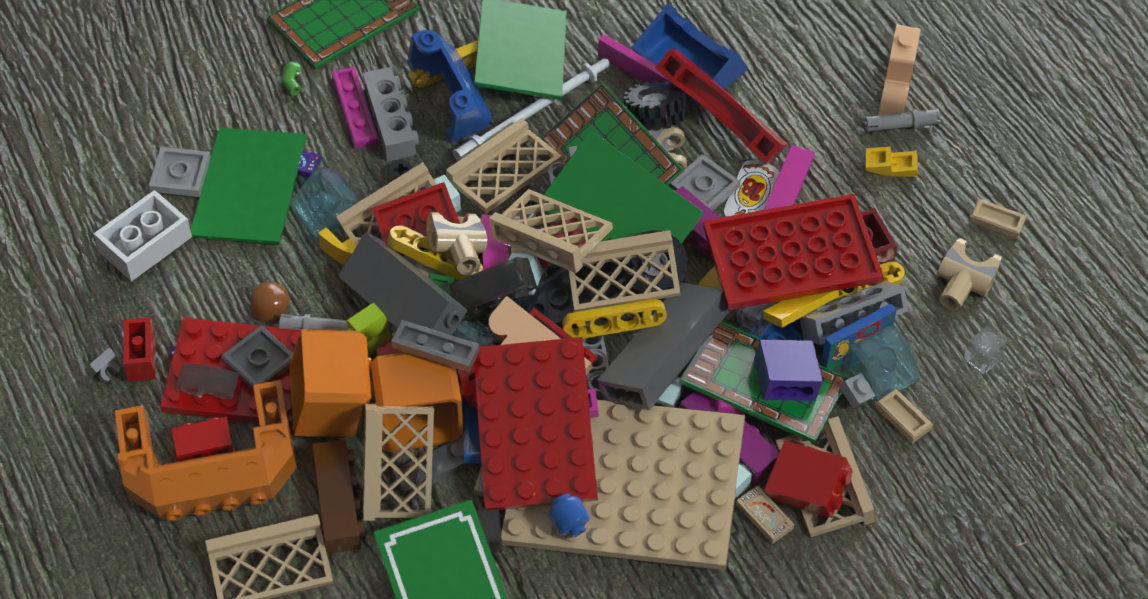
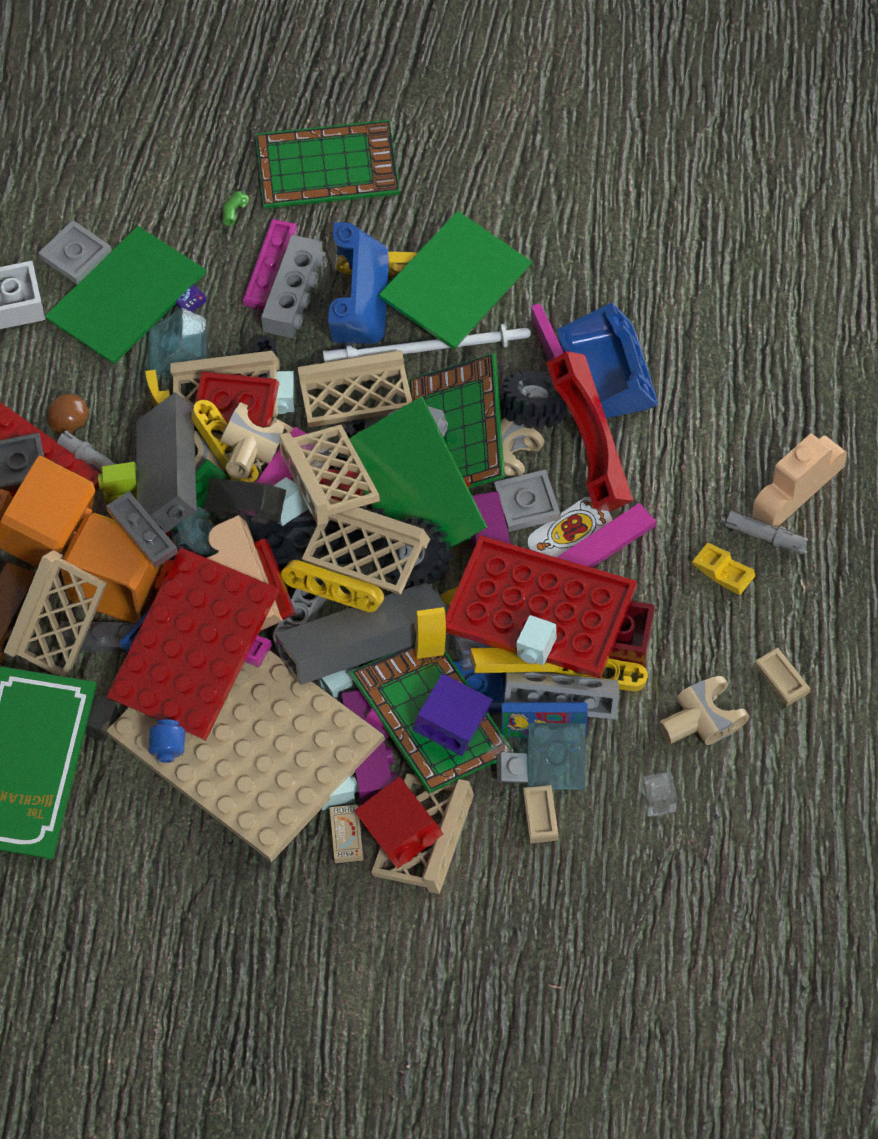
camera: 35 degrees right, 5 degrees up
none -> yellow slope [414,607,446,659]
none -> light aqua brick [517,615,557,666]

